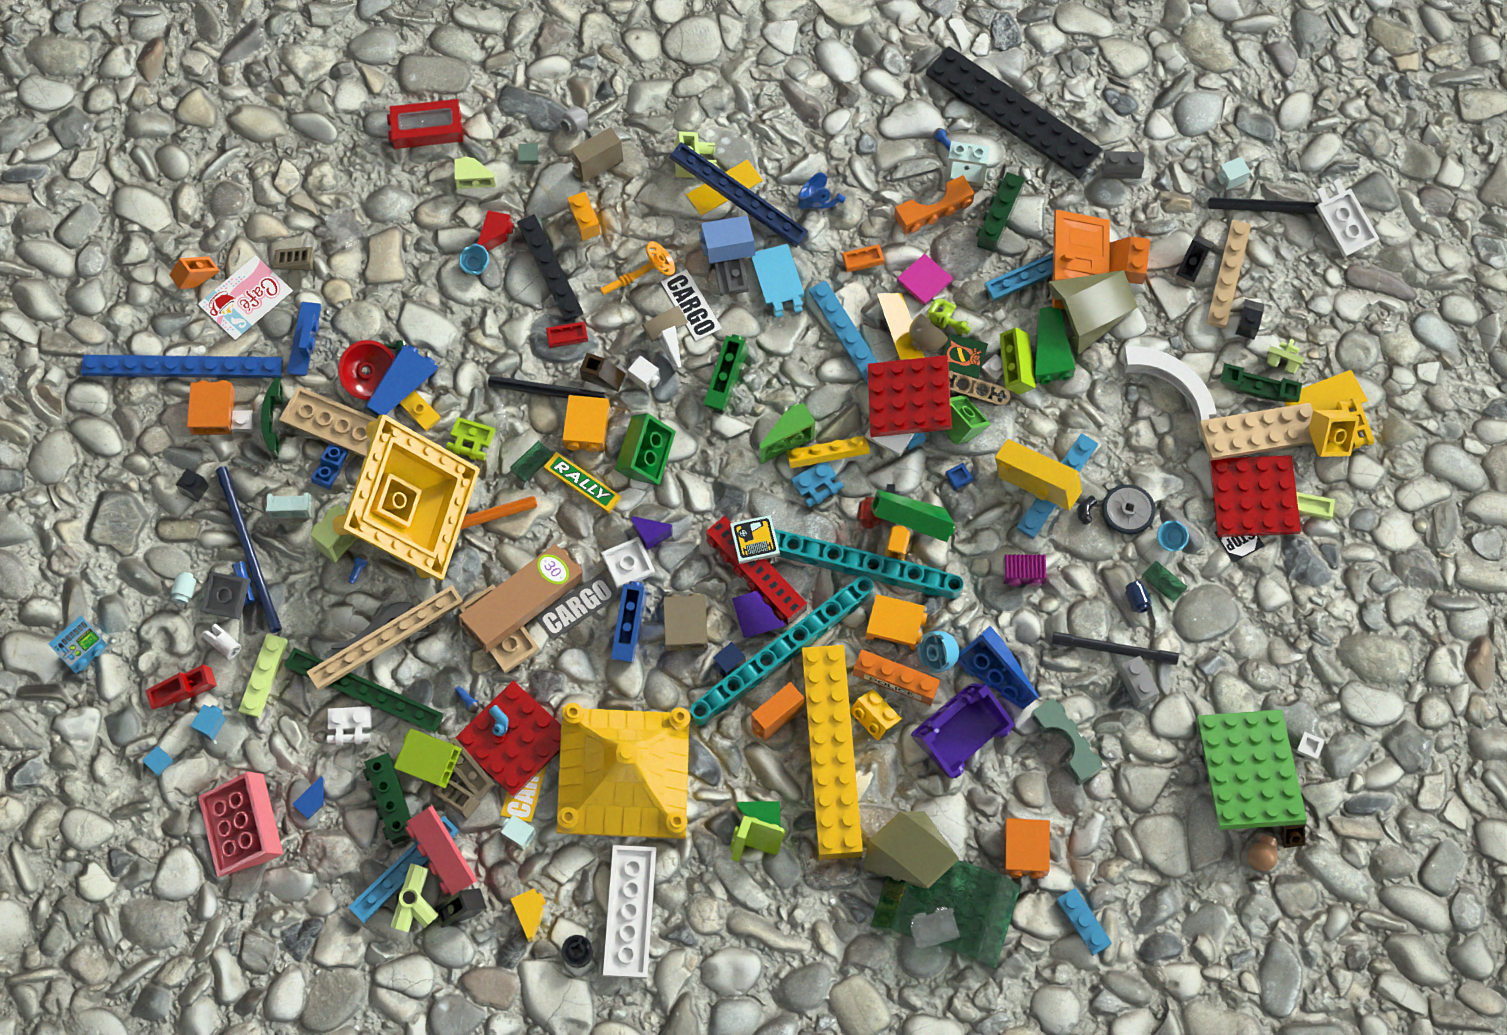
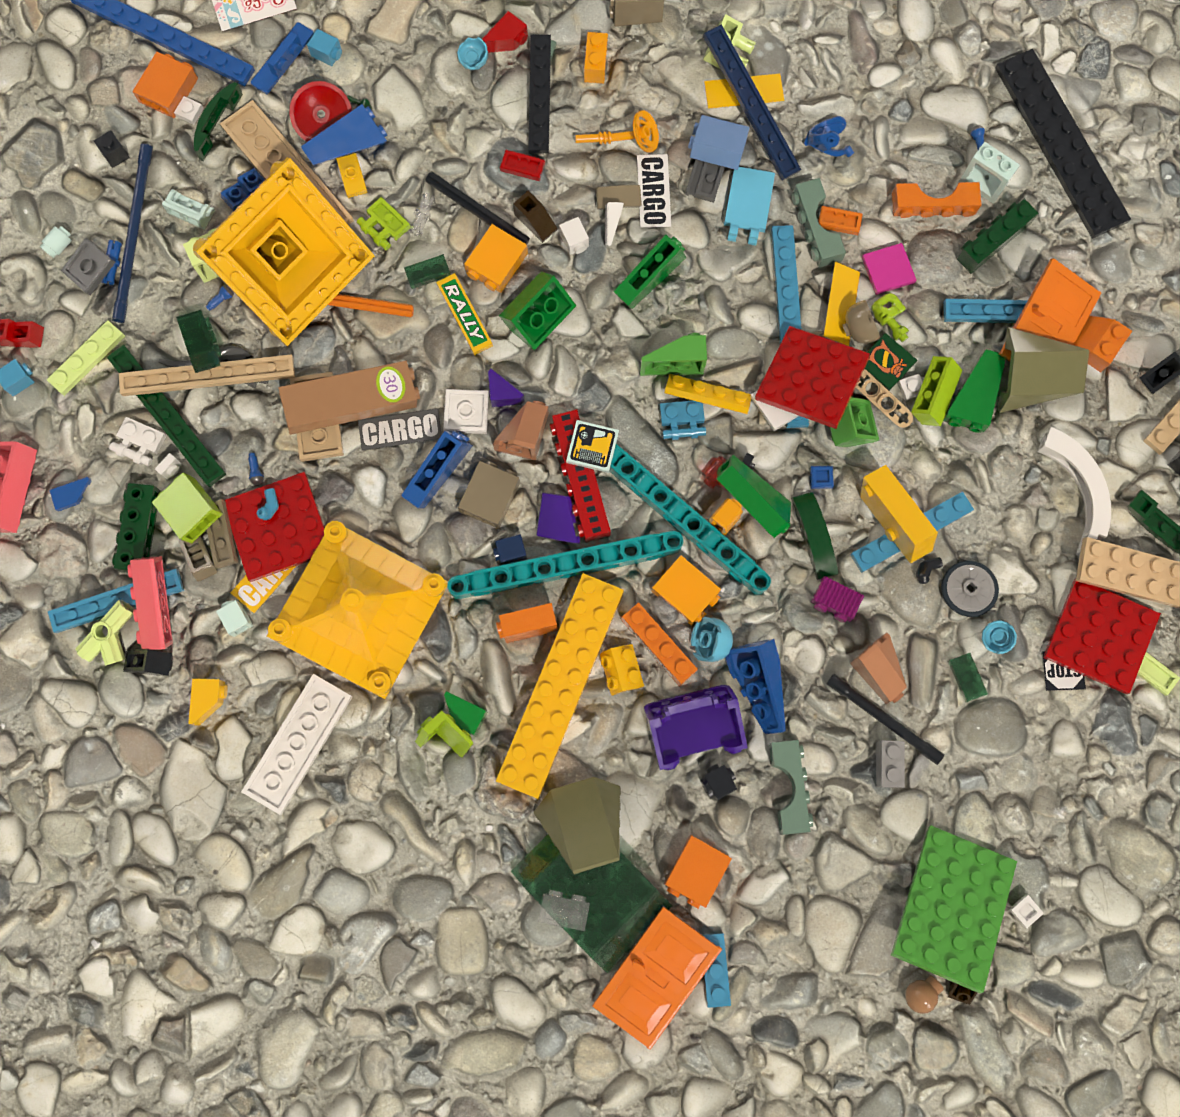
camera: 25 degrees right, 10 degrees up
white hinge [201,624,241,660] -> none
black wheel [561,935,593,968] -> none
dark grey brick [1102,151,1144,179] -> none
dark blue brick [1125,581,1152,613] -> none
none -> white plate [155,453,182,480]
none -> clear green brick [176,310,222,373]
none -> dark azure brick [307,29,342,66]
none -> nougat slope [493,401,549,461]
none -> orange door [592,906,722,1050]
none -> black brick [700,764,737,800]
none -> sand green arch [791,178,846,268]
none -> dark green slope [791,492,839,580]
none -> nougat slope [850,632,907,704]

